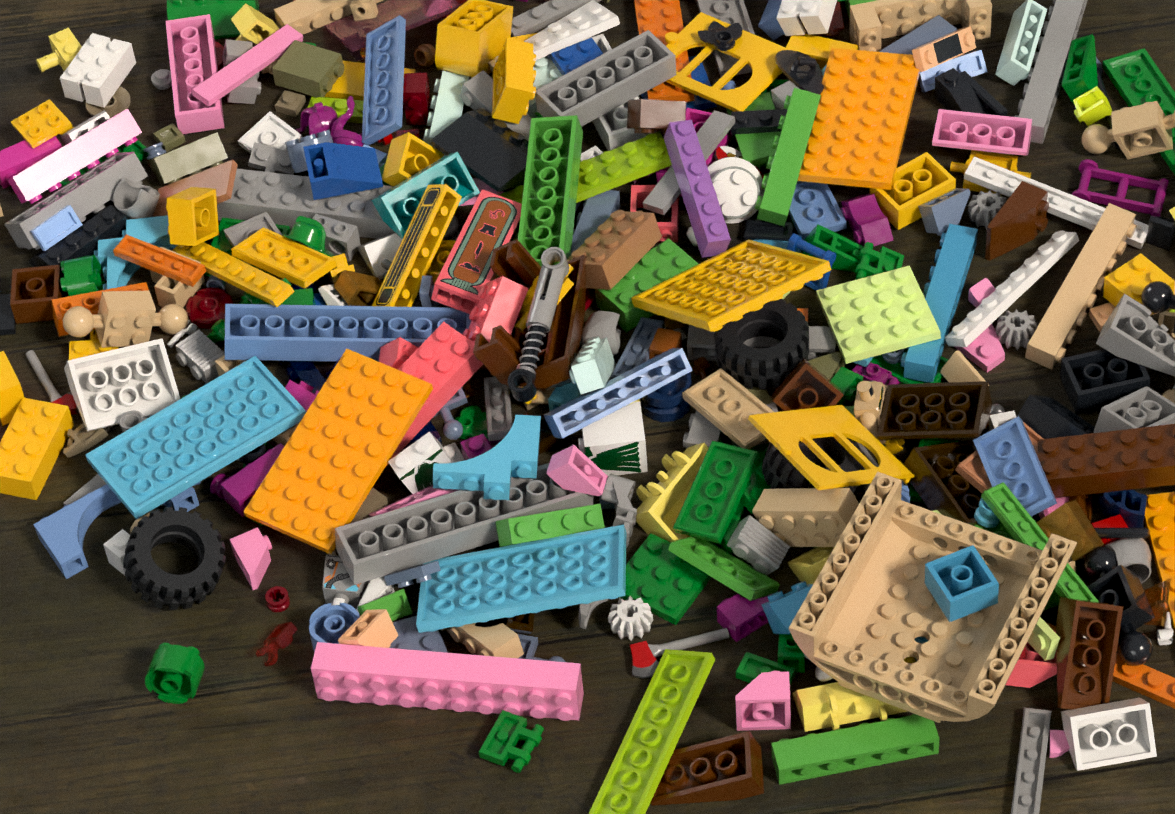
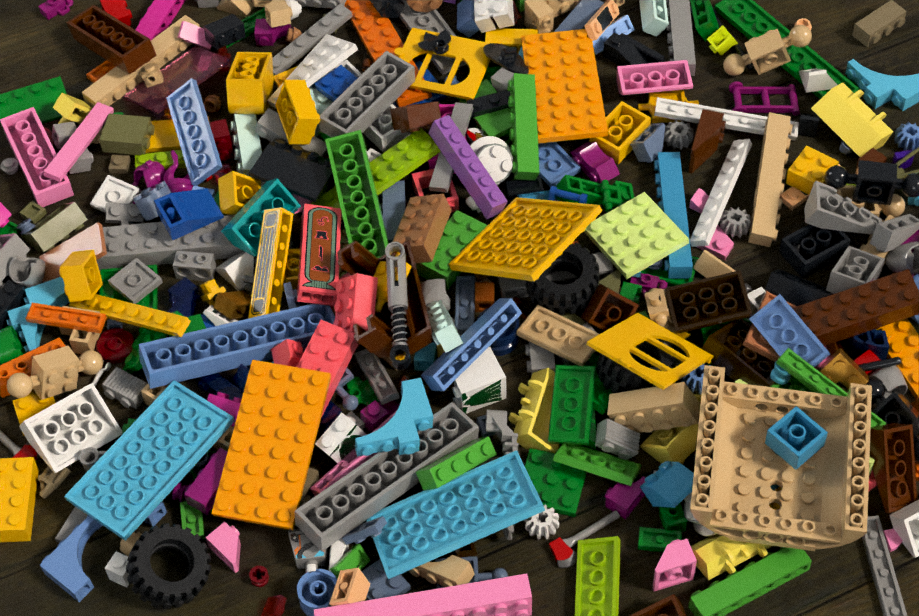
camera: 20 degrees left, 5 degrees up
yellow tile [232,227,336,288] -> none
green piece [282,216,335,257] -> none
bright pink slope [546,445,608,496] -> none
none -> bright green plate [180,501,205,539]

